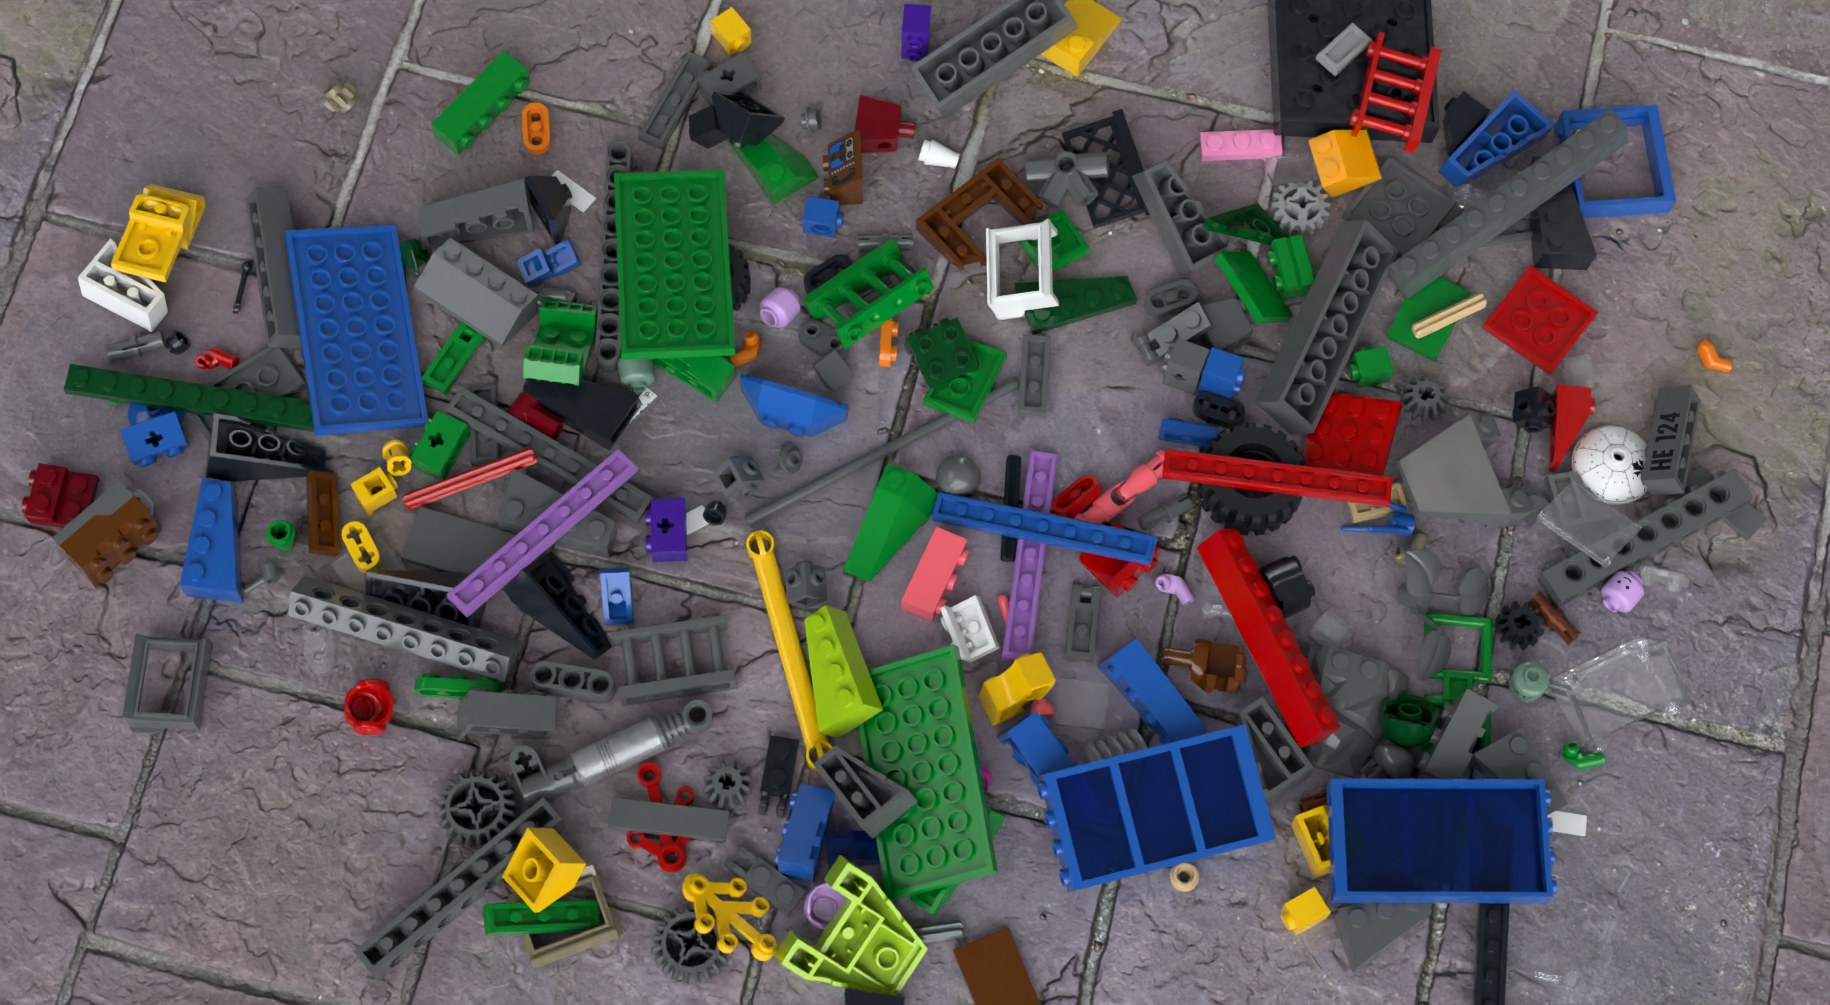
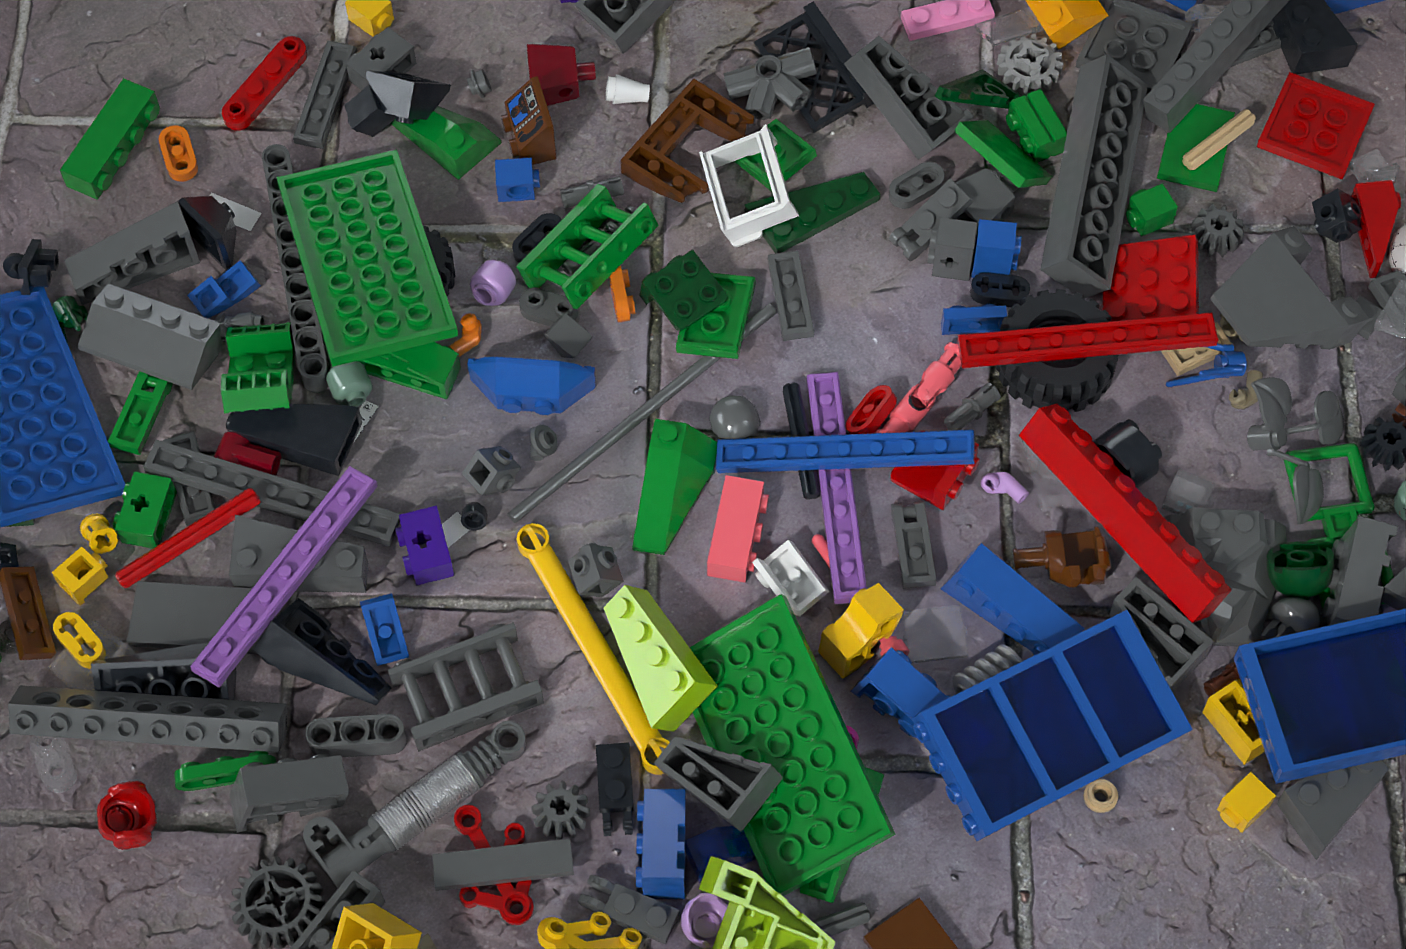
camera: 10 degrees left, 5 degrees down
none -> black hips [3,239,59,295]
none -> red plate [222,36,307,130]

